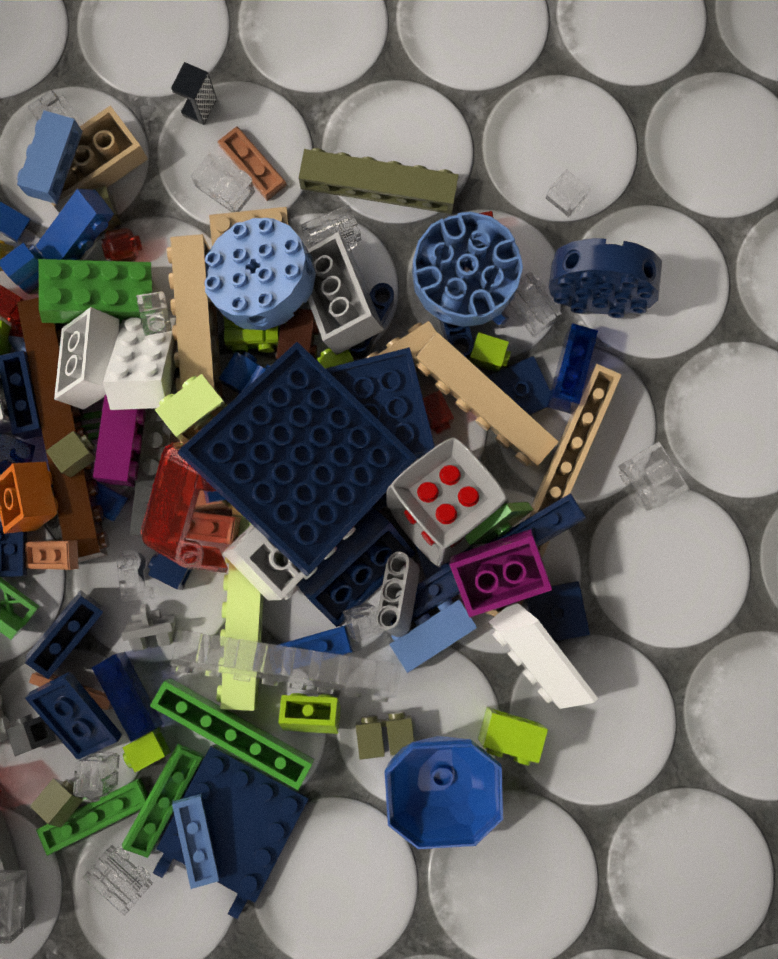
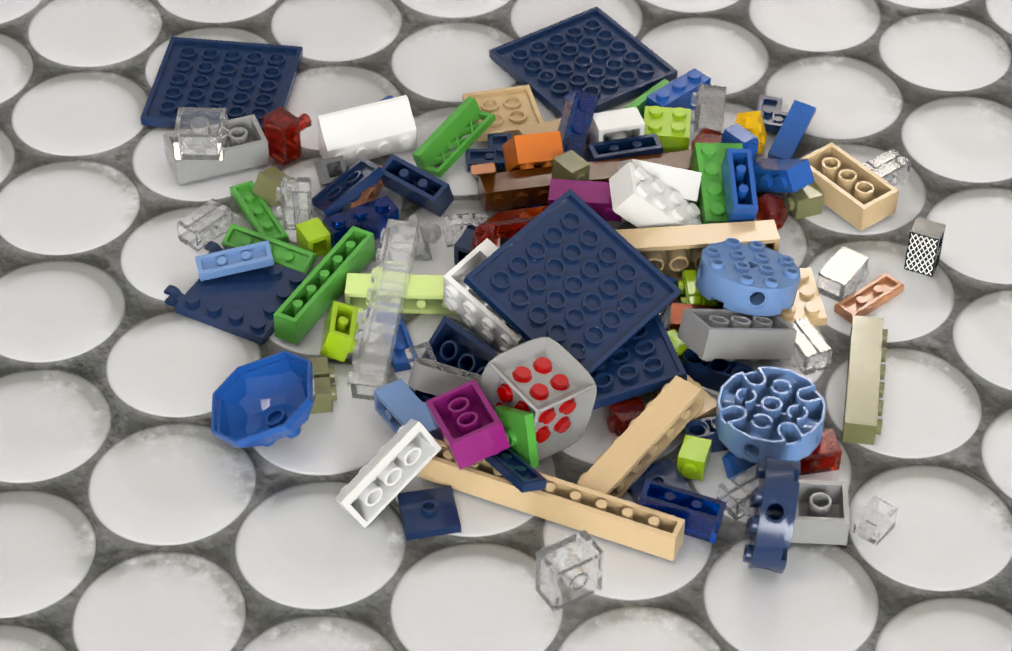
camera: 90 degrees right, 40 degrees down
medium blue brick [17,110,83,204] -> none
clear brick [136,291,172,336] -> none
yellowish green brick [155,374,227,444] -> none
lime brick [478,707,548,766] -> none
none -> blue brick [721,148,758,223]
none -> light grey brick [791,479,850,545]

